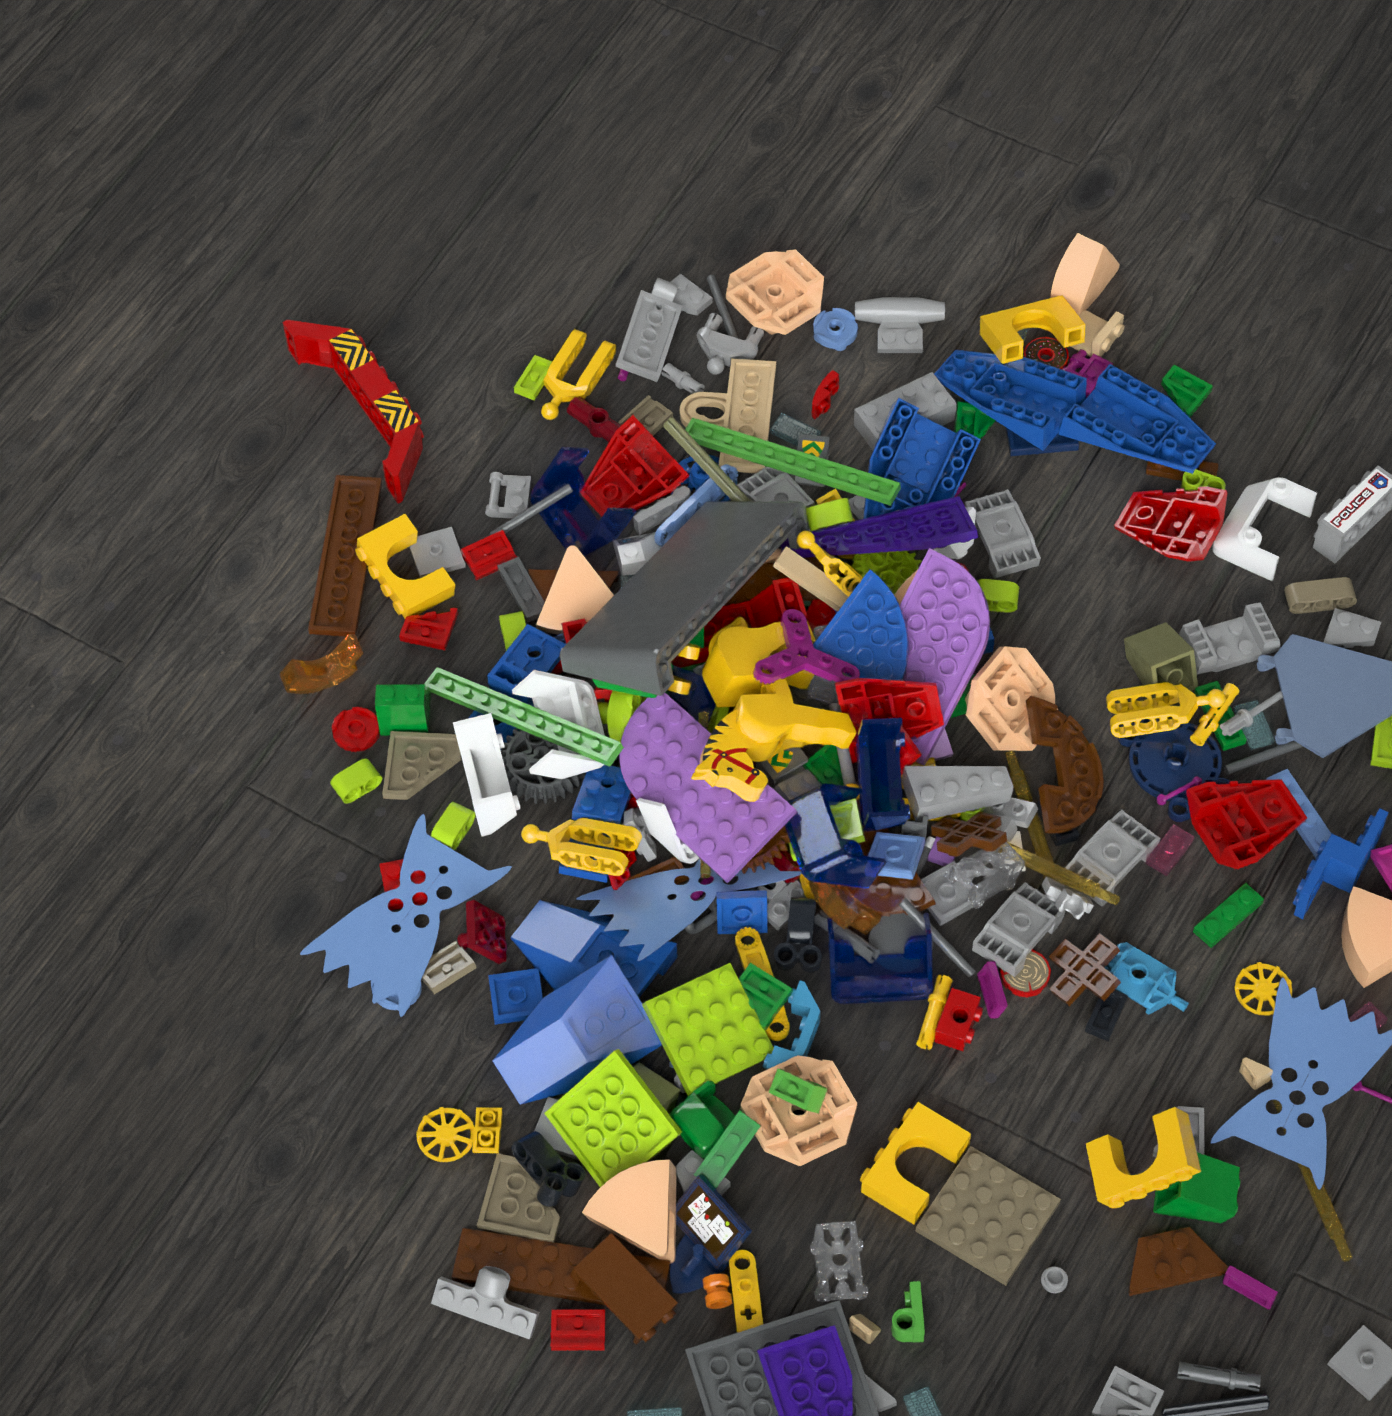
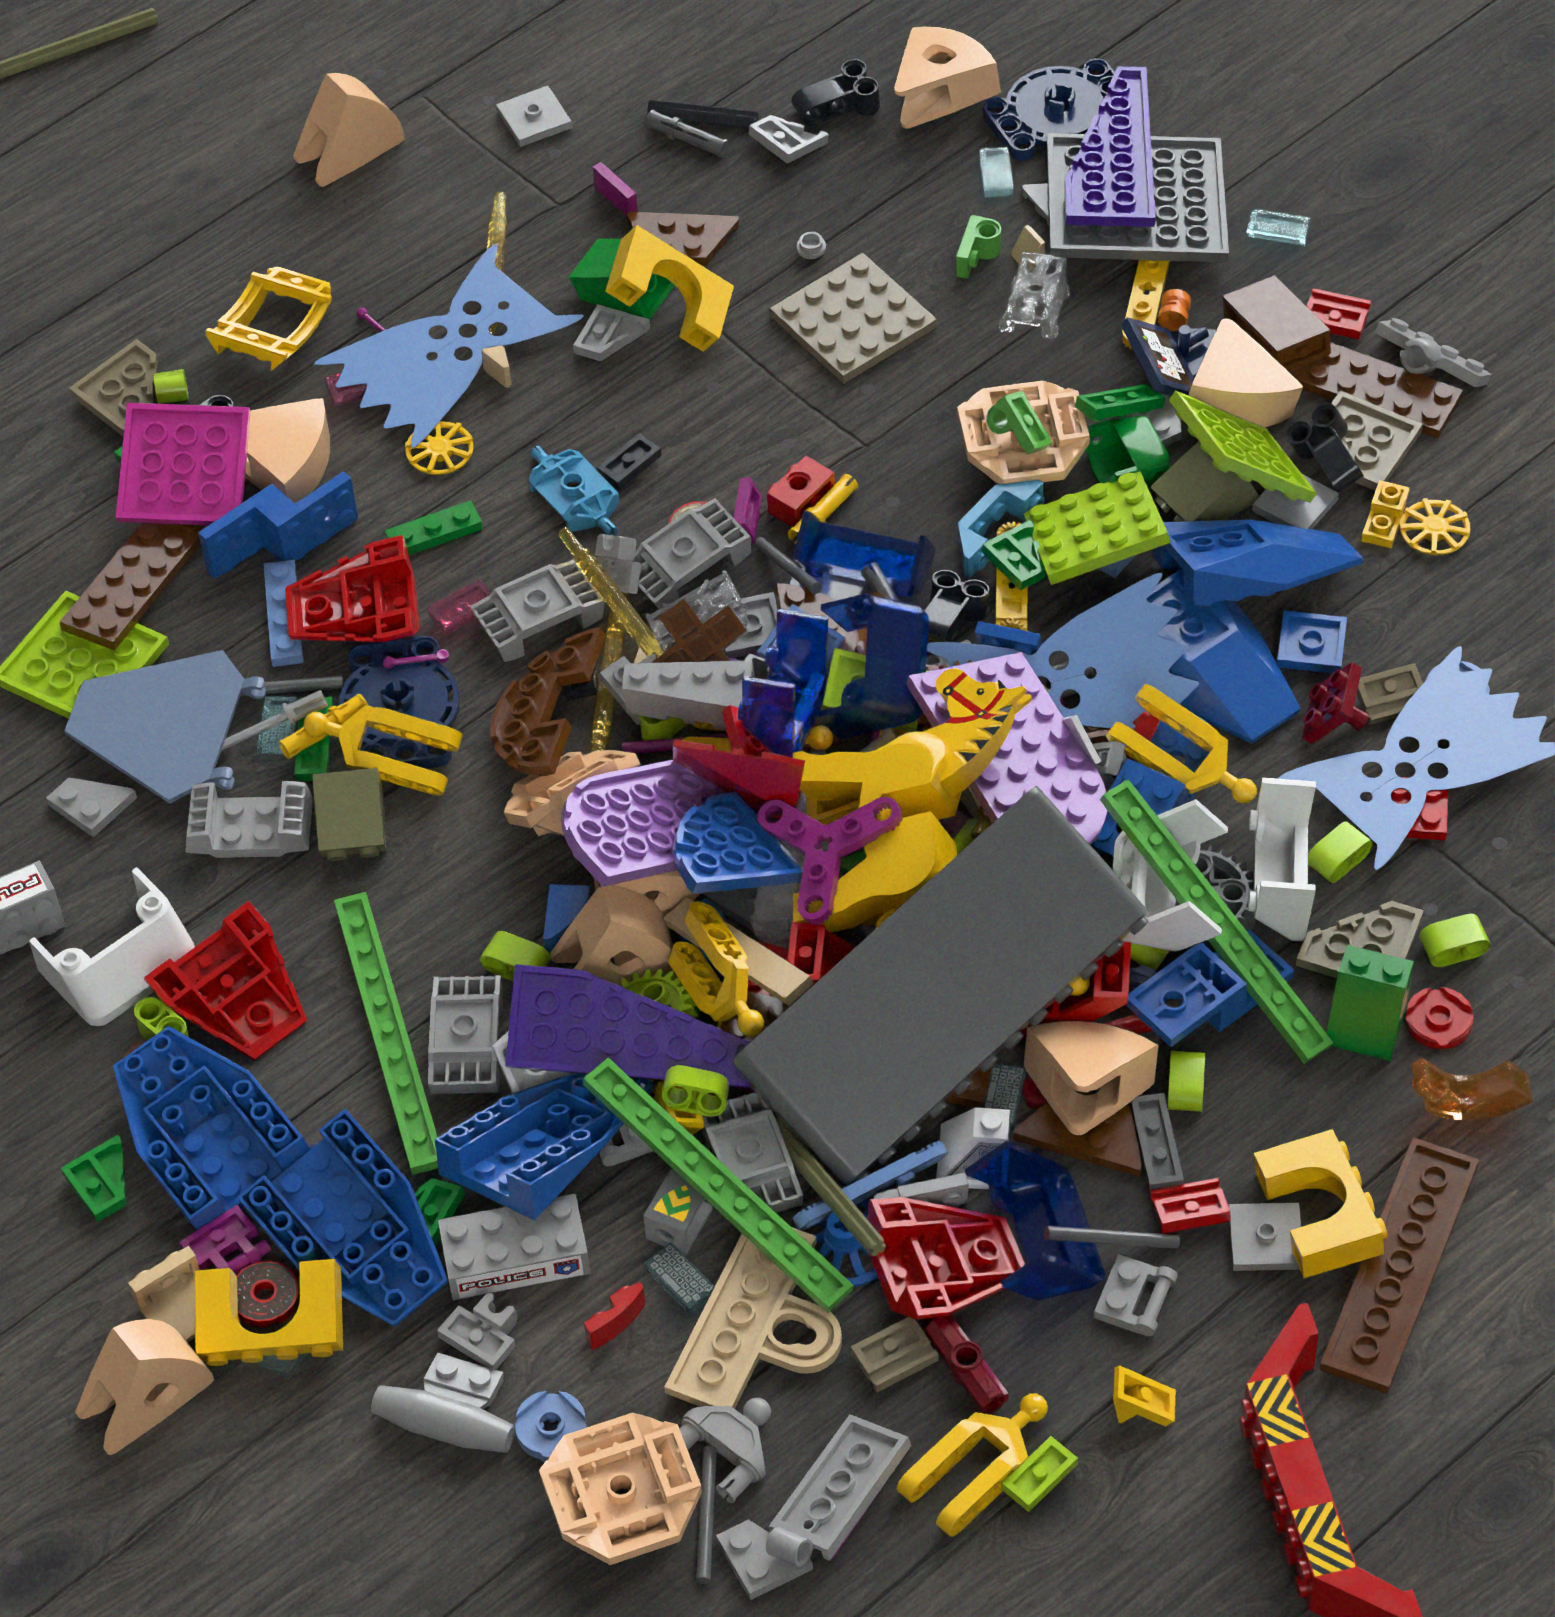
camera: 160 degrees left, 5 degrees down
red wing [399,608,458,650] -> none
light grey pin [661,363,705,394] -> none
yellow arch [860,1102,971,1225] -> none
plate [1049,933,1121,1007] -> none
dark tan beam [1284,577,1357,614] -> none
none -> bright green plate [334,892,438,1175]
none -> light grey plate [437,1293,517,1370]
none -> yellow slope [1113,1365,1176,1427]

